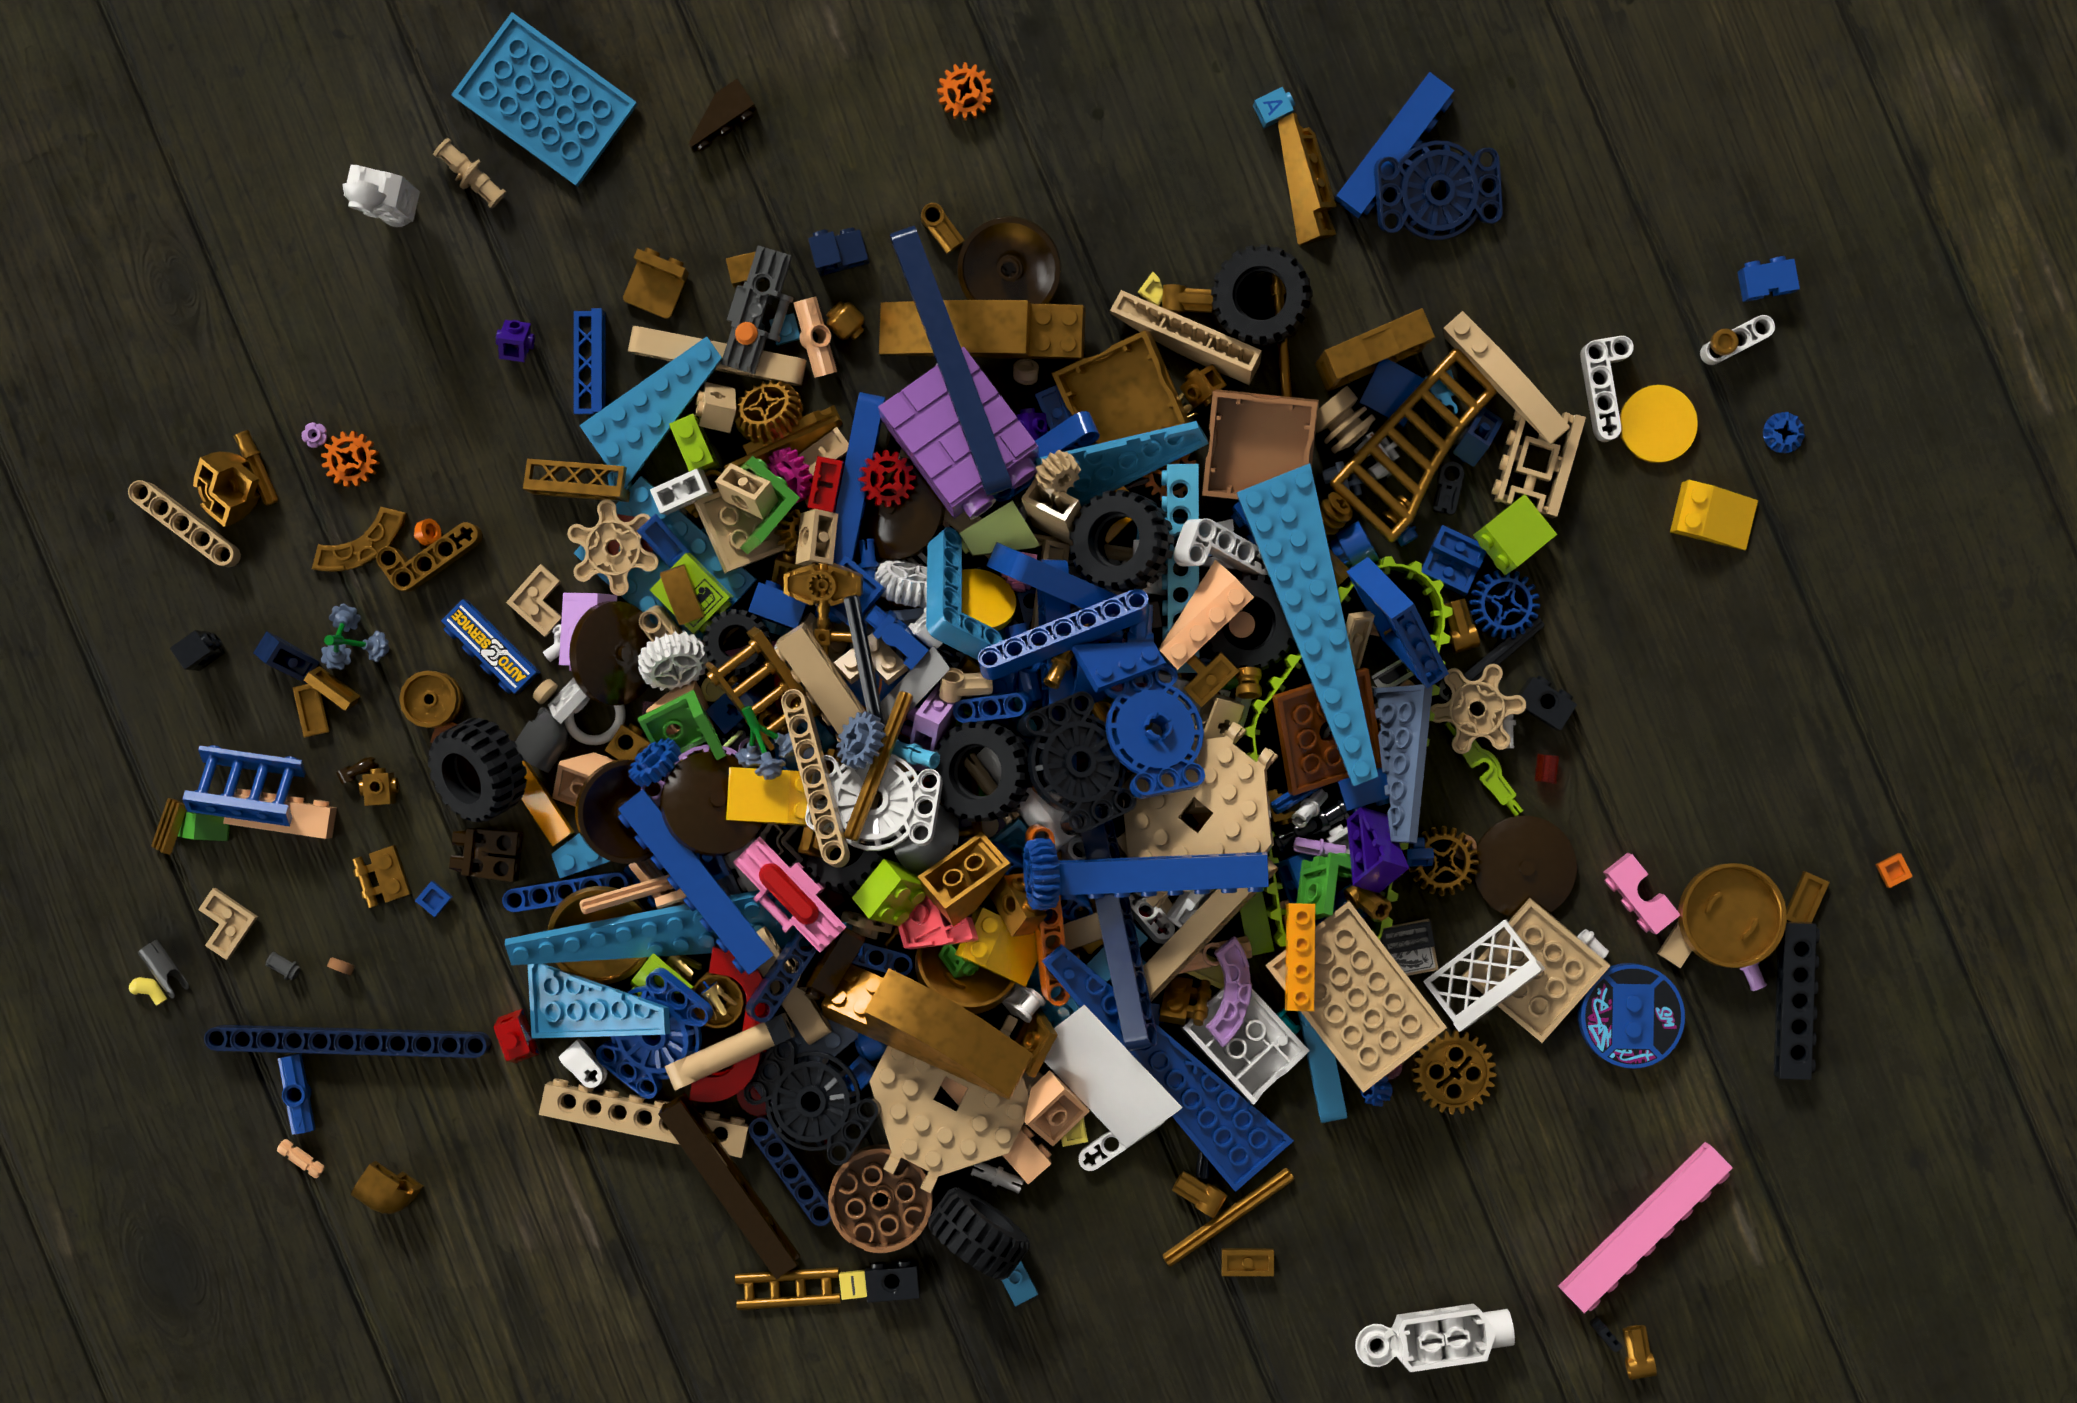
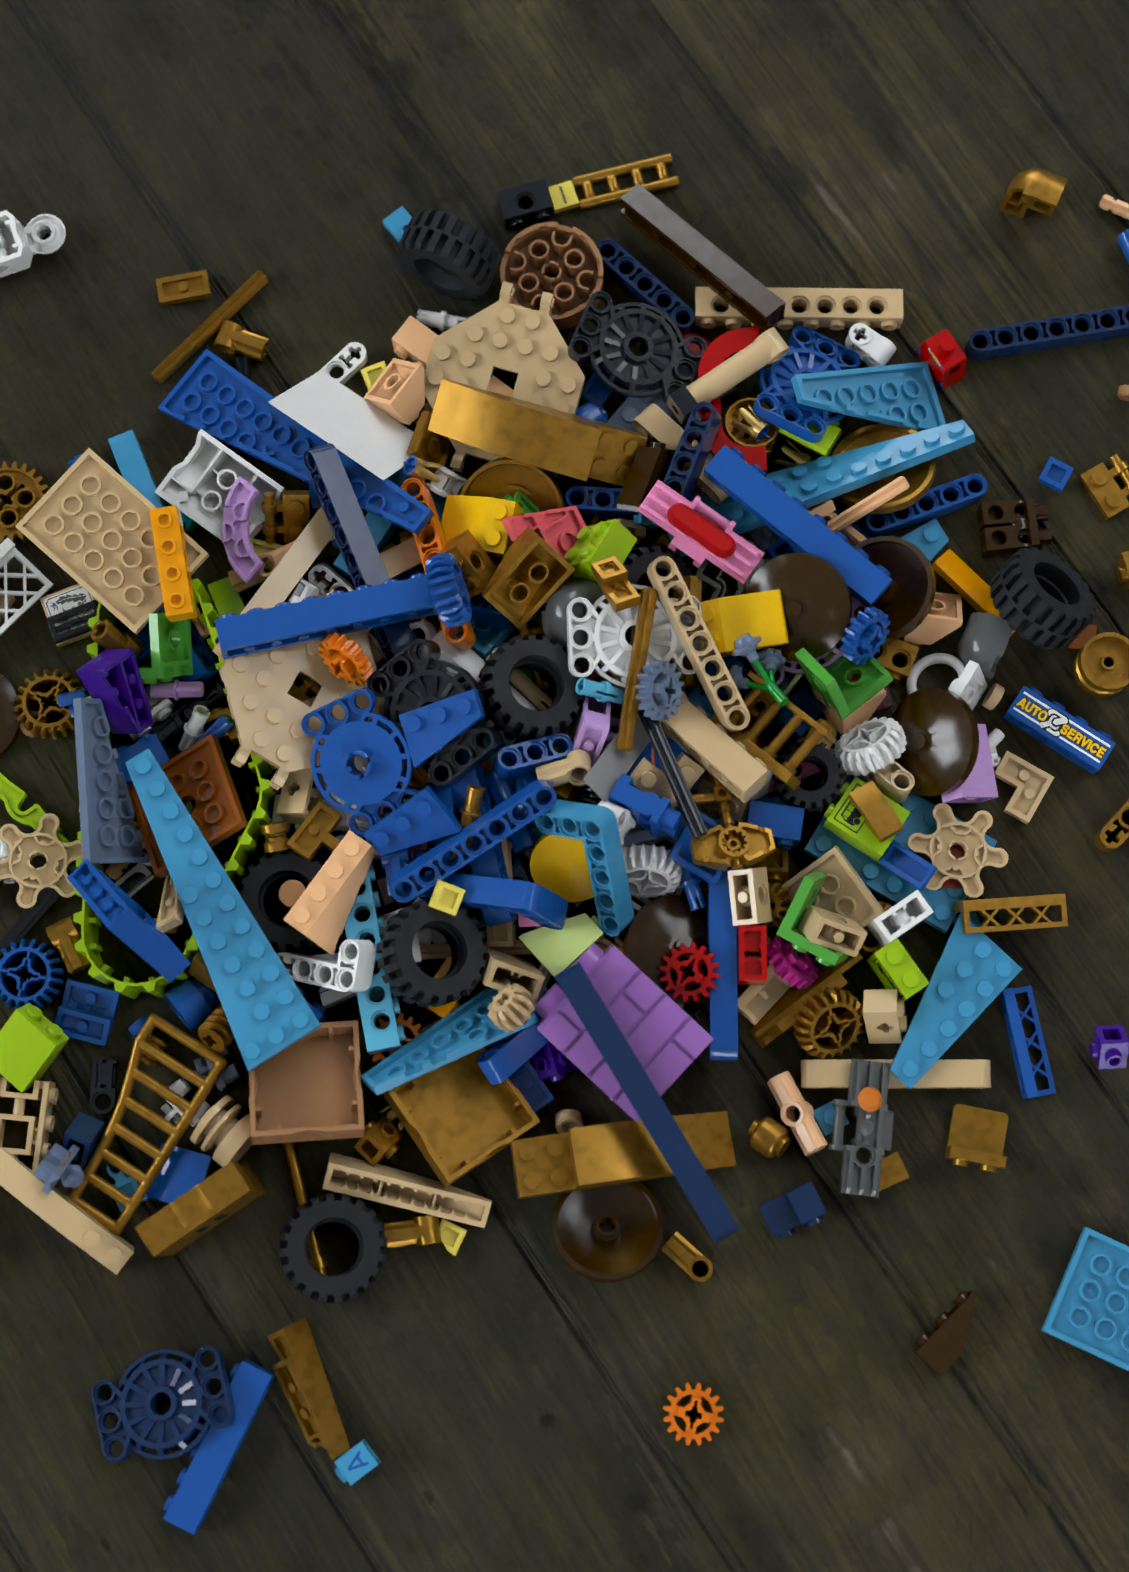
camera: 170 degrees right, 10 degrees down
none -> sand blue hips [33,1143,84,1195]
none -> orange gear [318,632,373,687]
none -> blue wing [399,689,485,768]
none -> pearl gold piece [403,455,442,490]
none -> light yellow tile [428,880,465,916]
none -> pearl gold slope [591,556,641,612]

